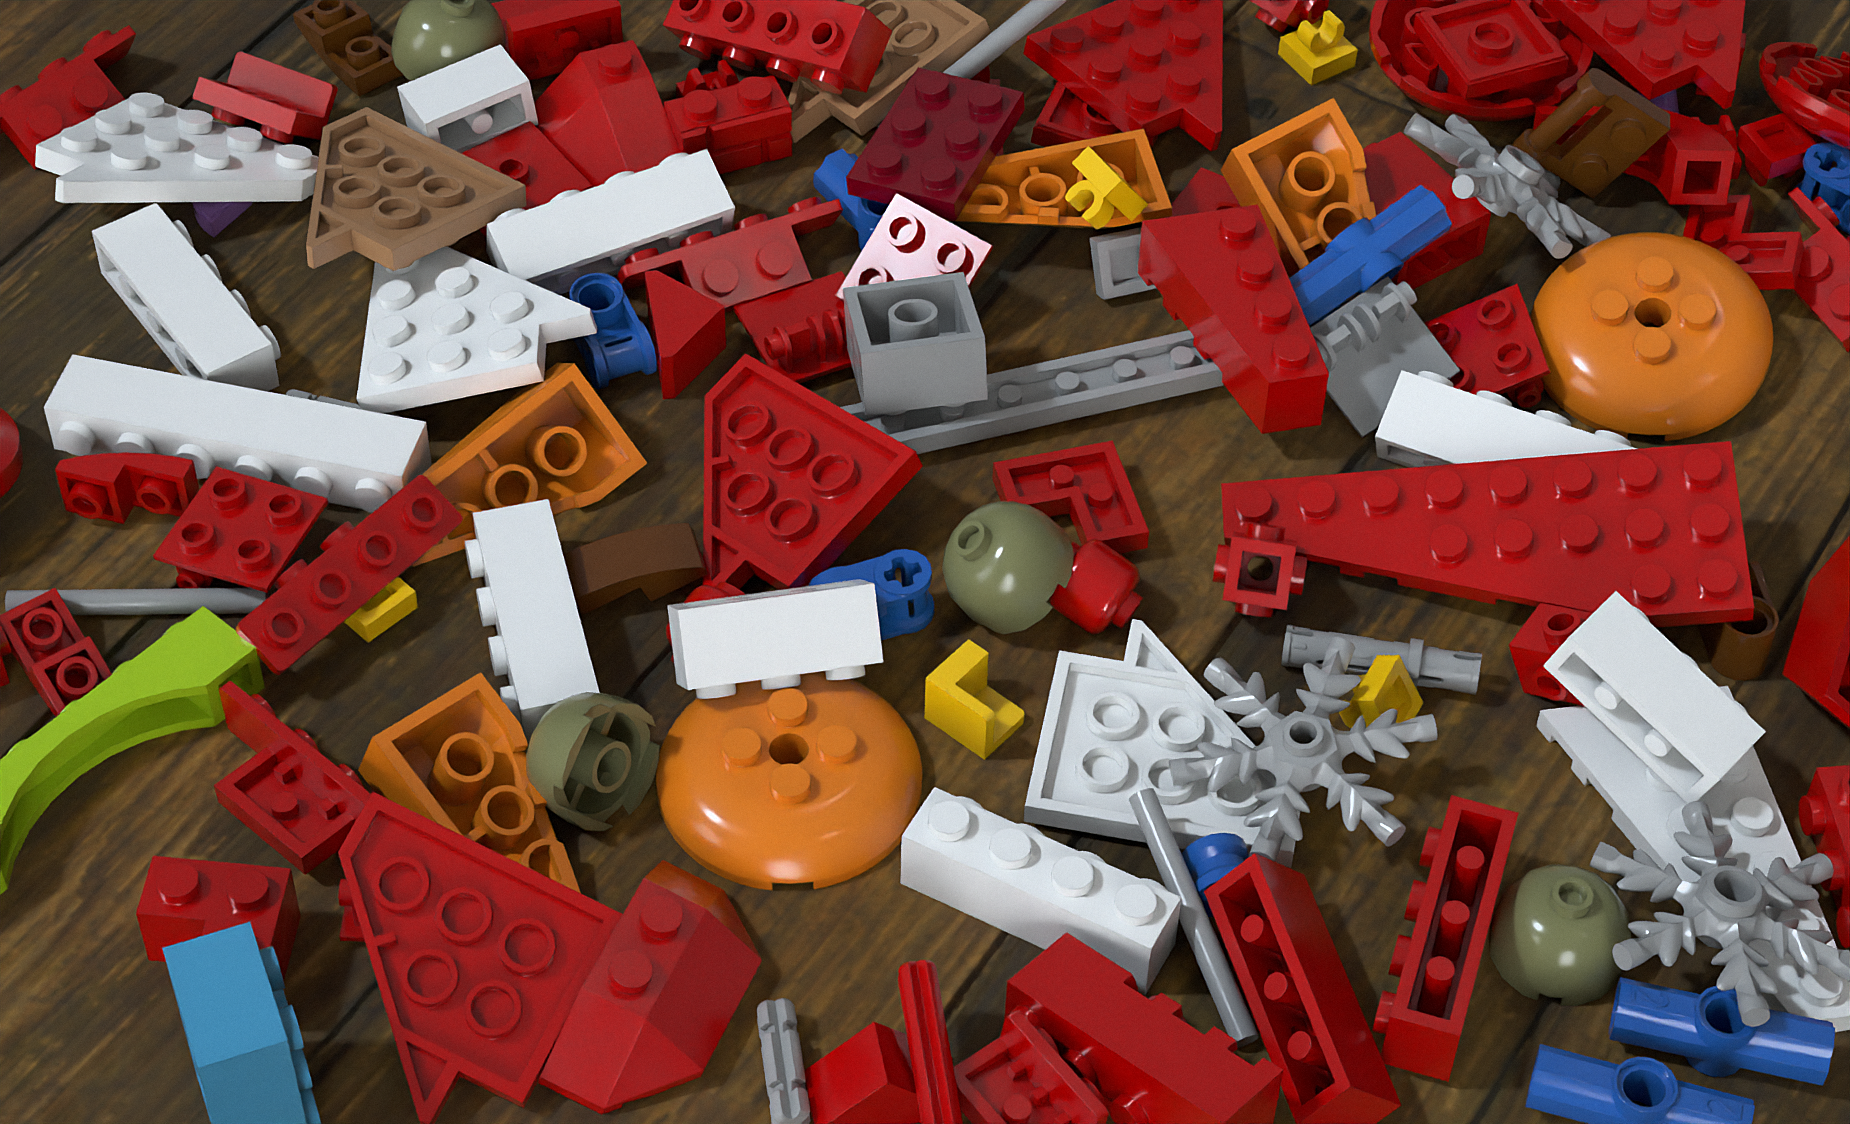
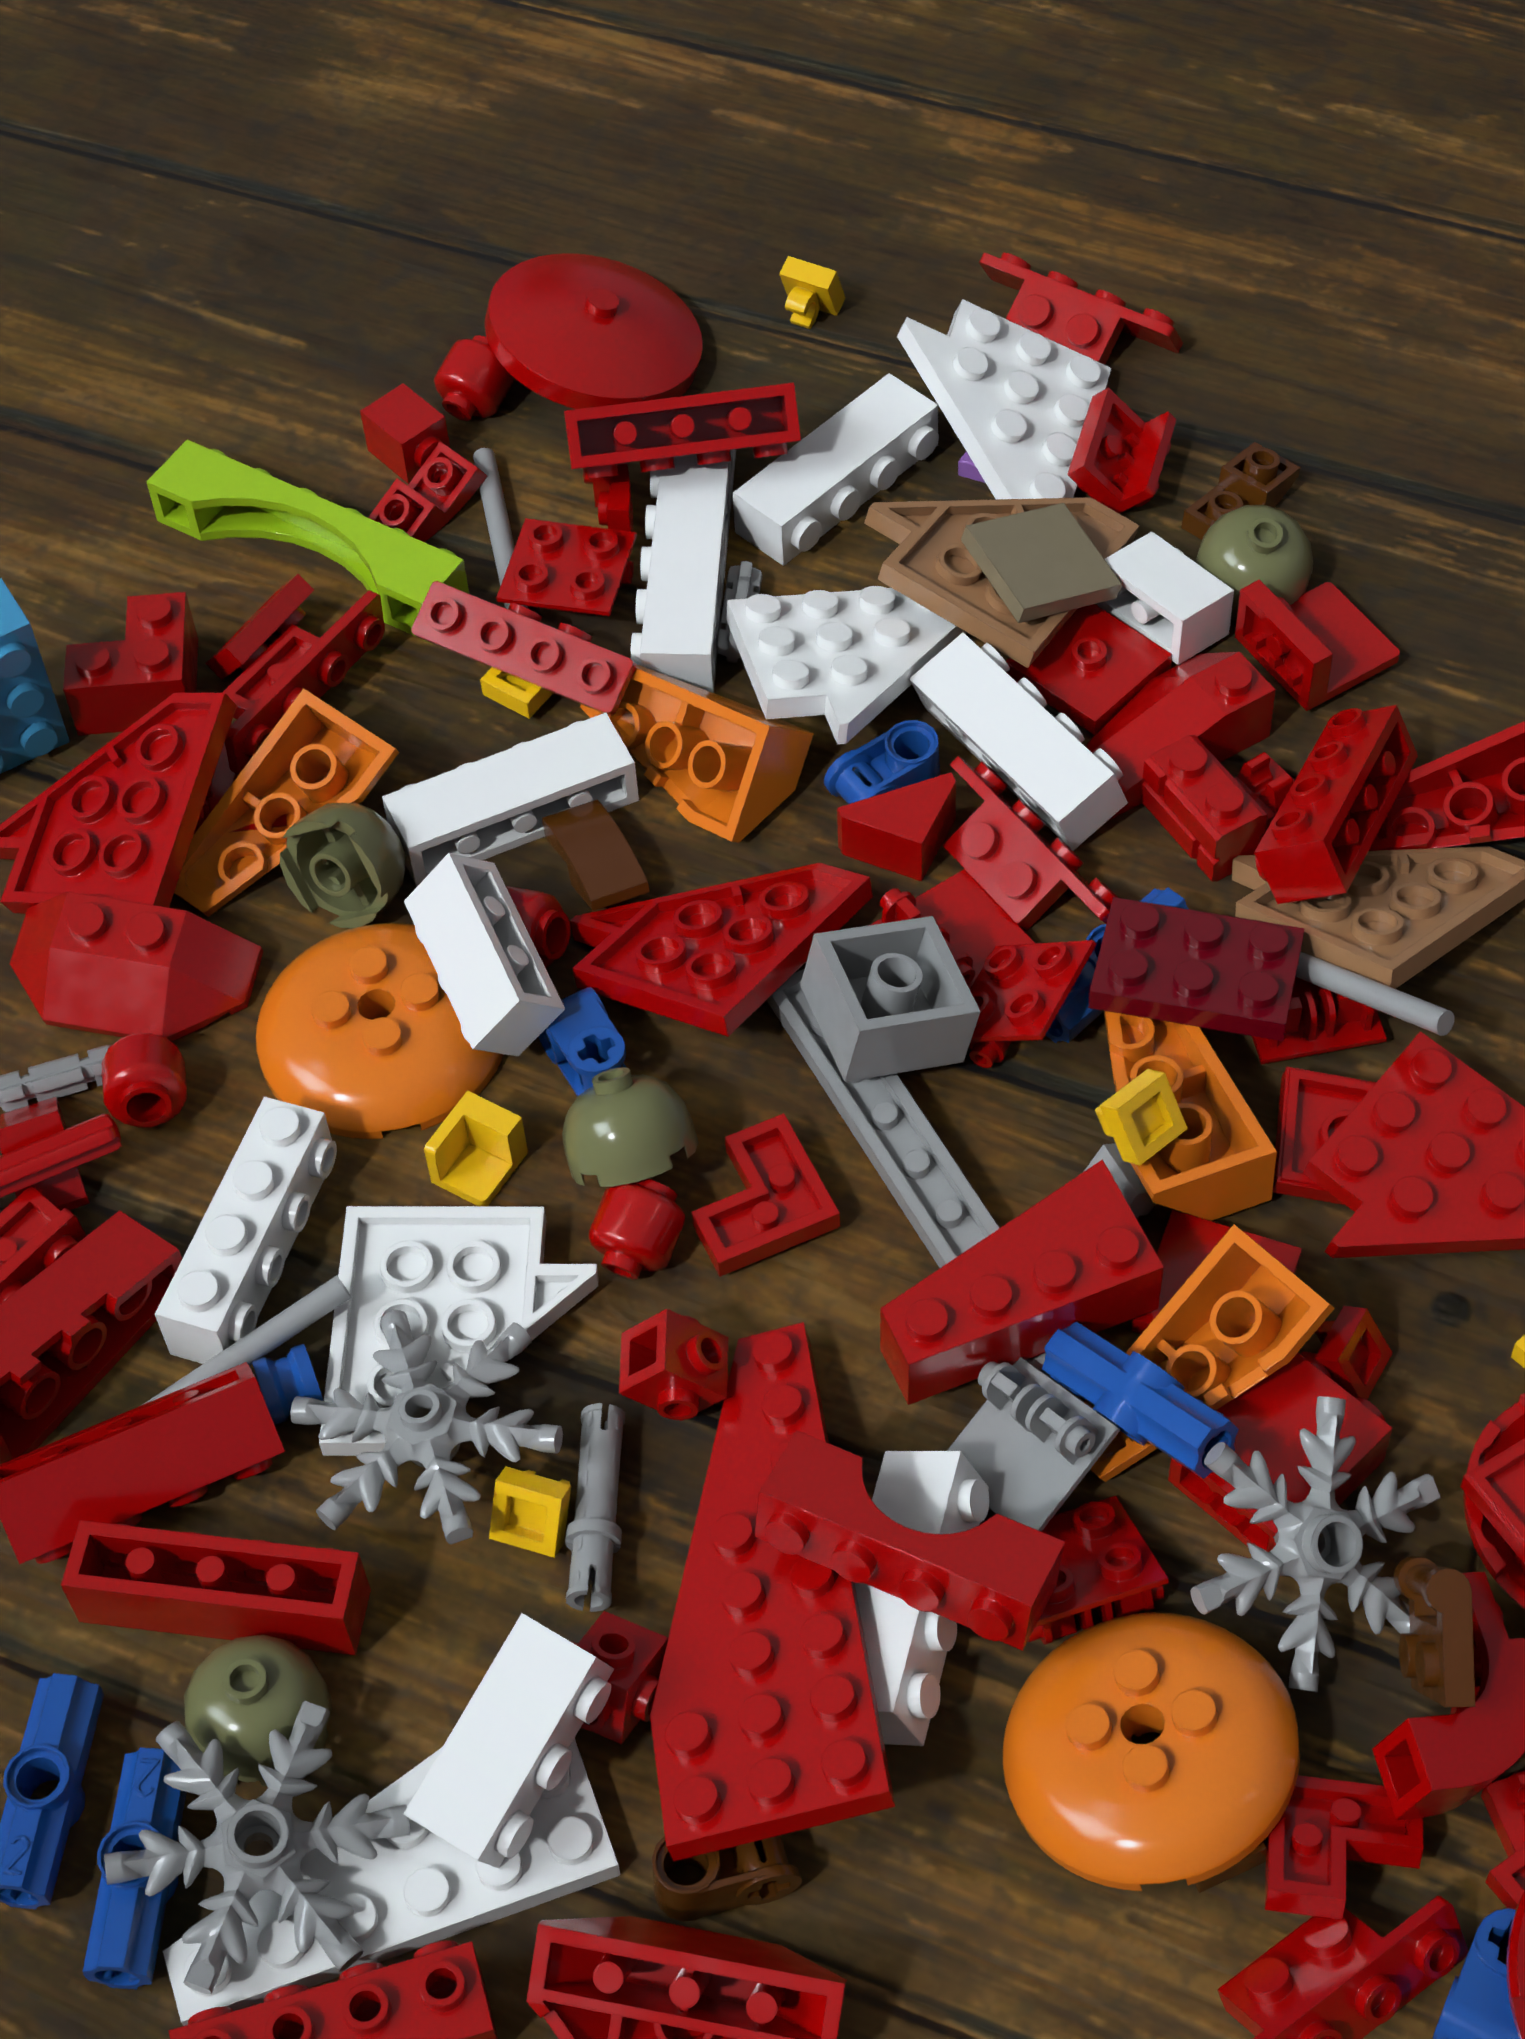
camera: 85 degrees right, 5 degrees up
none -> red head [102,1033,187,1128]
none -> red plate [205,573,314,680]
none -> red brick [564,382,801,479]
none -> red arch [755,1430,1065,1651]
none -> dark tan tile [961,503,1122,623]

